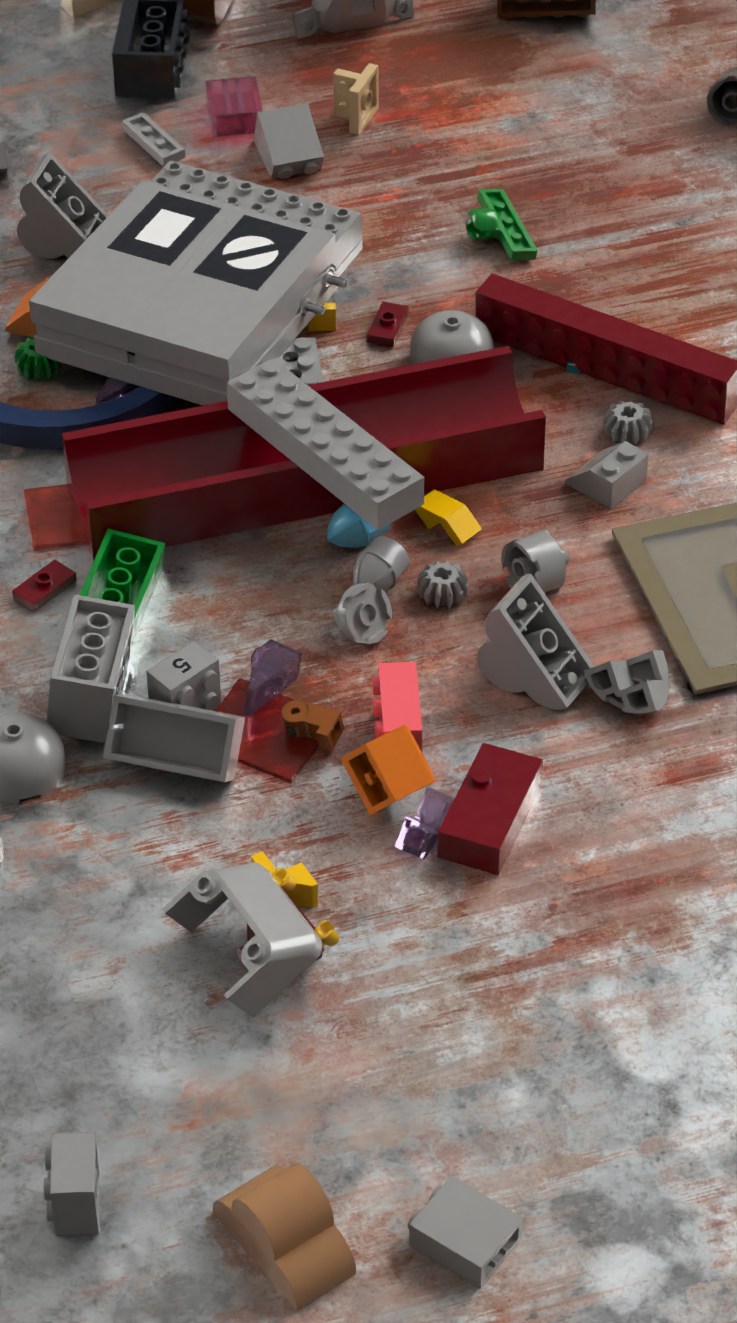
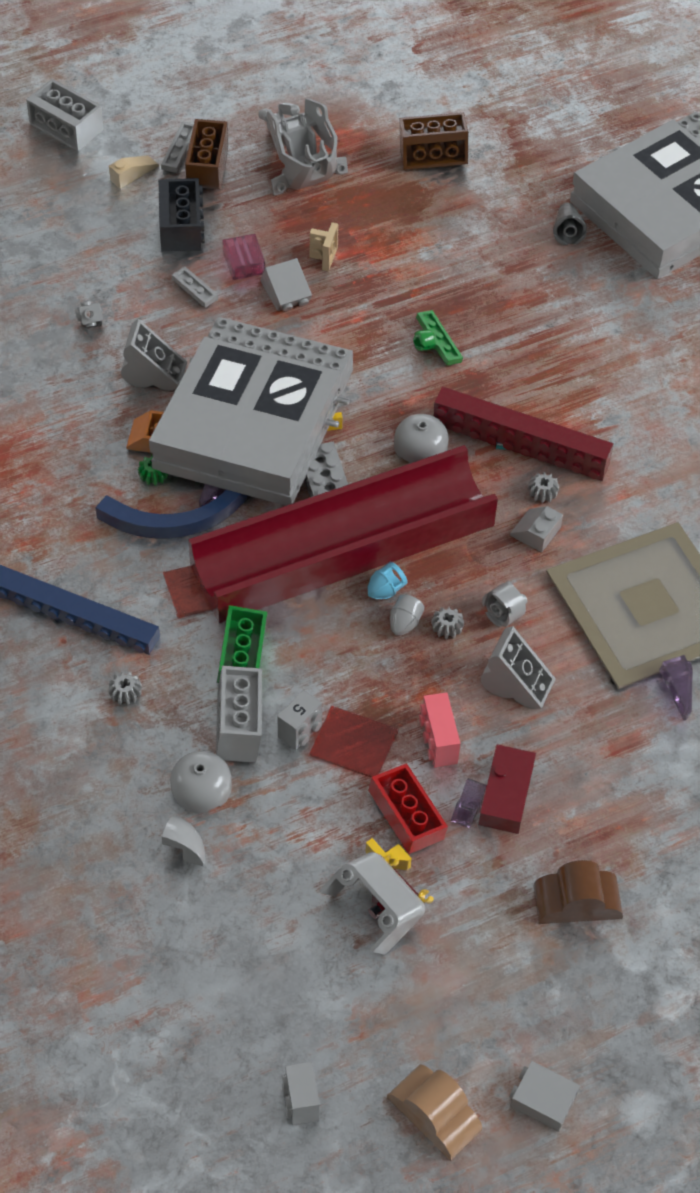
camera: 10 degrees left, 10 degrees up
dark red plate [12,559,77,611] -> none
light grey piece [103,694,245,782] -> none
light grey brick [227,358,424,530] -> none
clear purple slope [244,639,302,716] -> none
dark orange leg [282,700,344,753] -> none
light grey tile [332,583,392,645] -> none
orange slope [340,724,437,815] -> none
dark red plate [367,301,409,347] -> none
yellow slope [415,489,482,547] -> none
light grey brick [584,650,669,714] -> none
none -> red brick [368,763,448,855]
none -> reddish brown brick [533,860,623,924]

